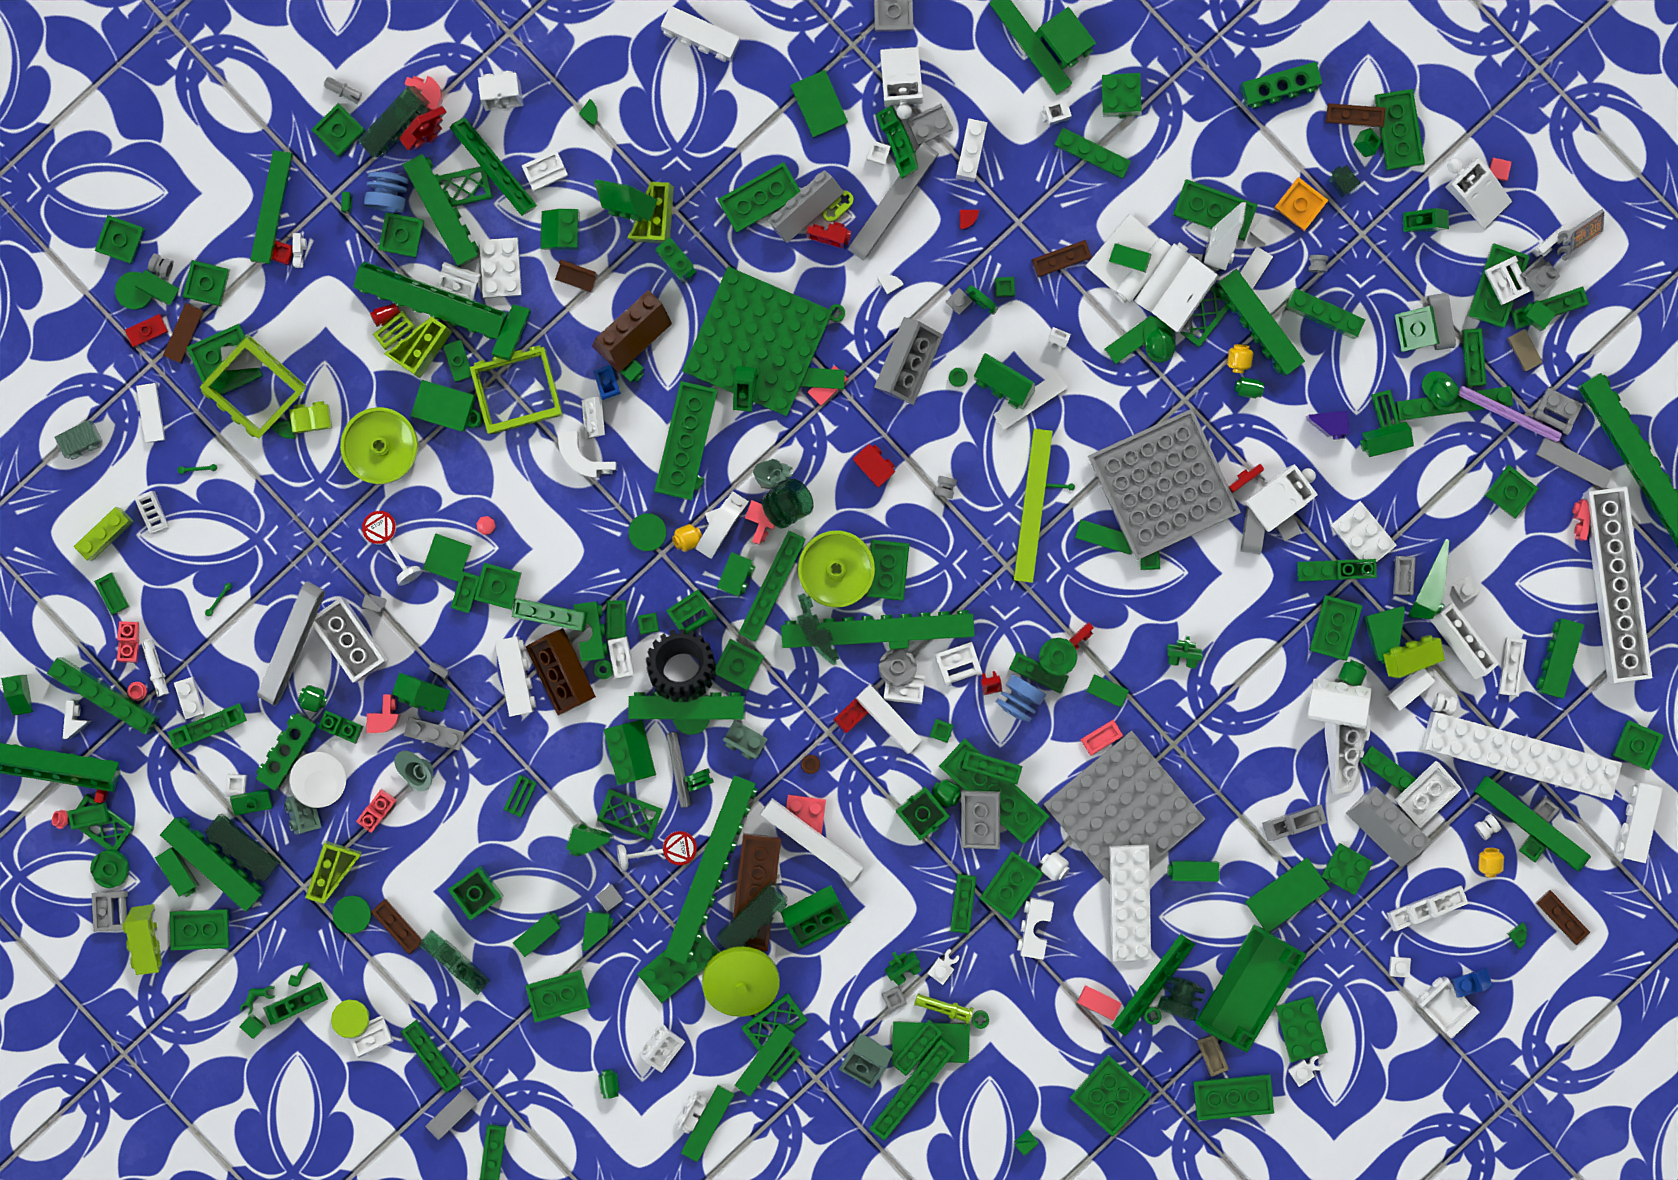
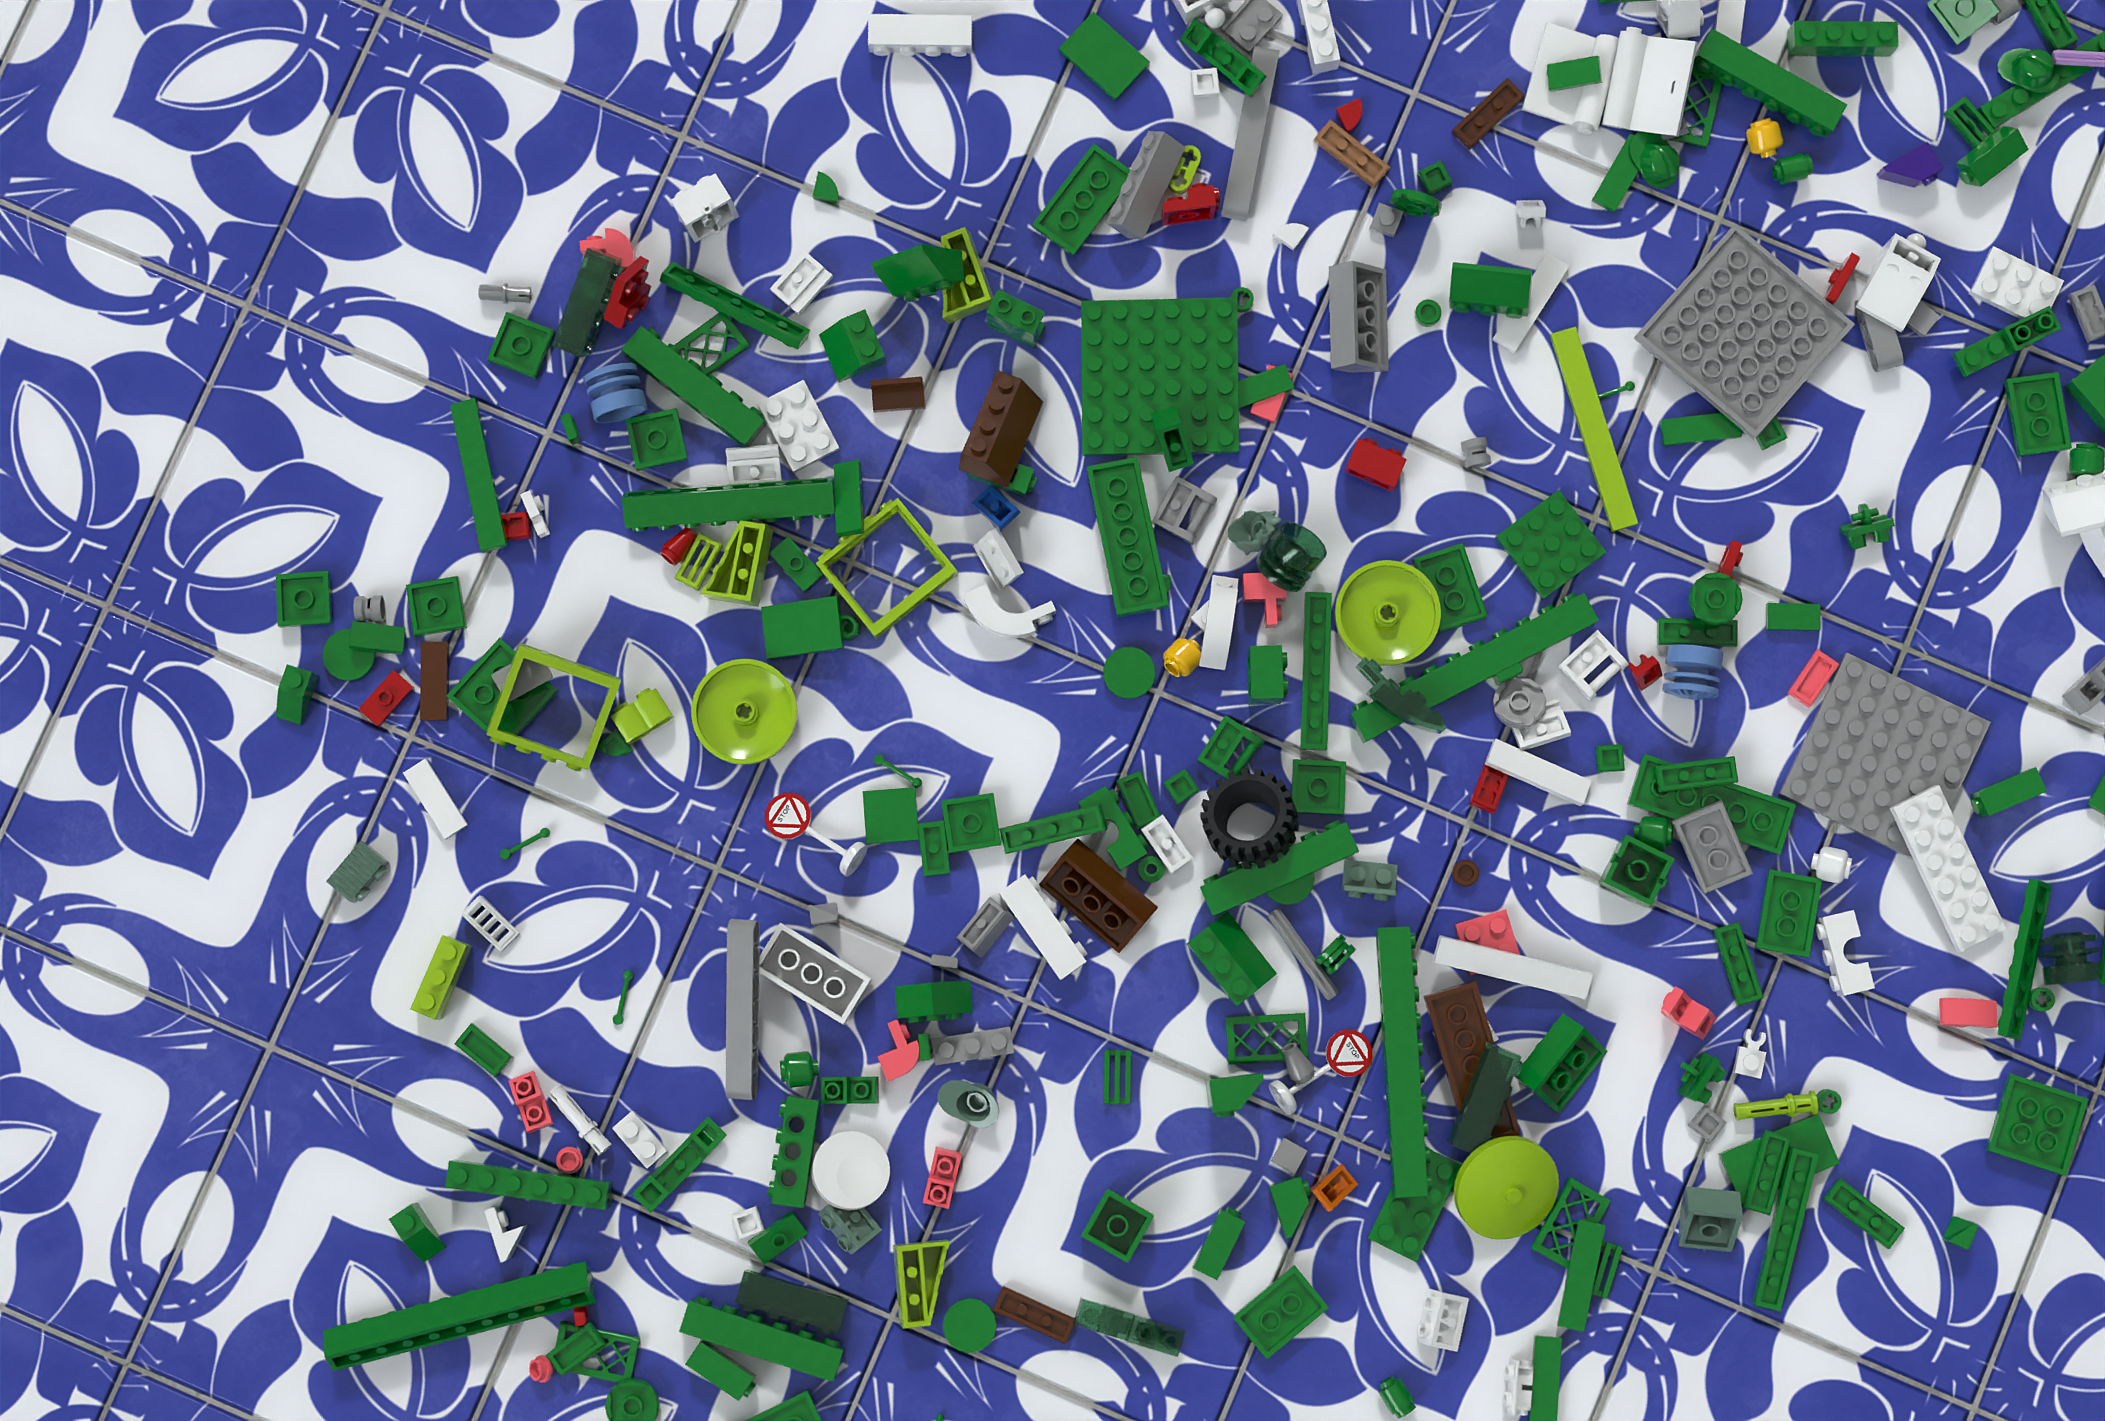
camera: 25 degrees left, 5 degrees down
coral tile [476,516,496,535] -> none
none -> green slope [276,664,319,725]
none -> green hinge [874,754,922,788]
none -> green tile [918,1033,932,1061]
none -> light grey slope [956,897,1014,958]
none -> light grey plate [1152,476,1217,545]
none -> light grey cone [1282,1043,1315,1084]
none -> orange slope [1310,1163,1358,1212]
none -> medium nougat tile [1313,119,1390,189]
none -> green plate [1495,490,1606,600]
none -> coral brick [1661,986,1717,1040]
none -> green tile [1822,1178,1905,1249]

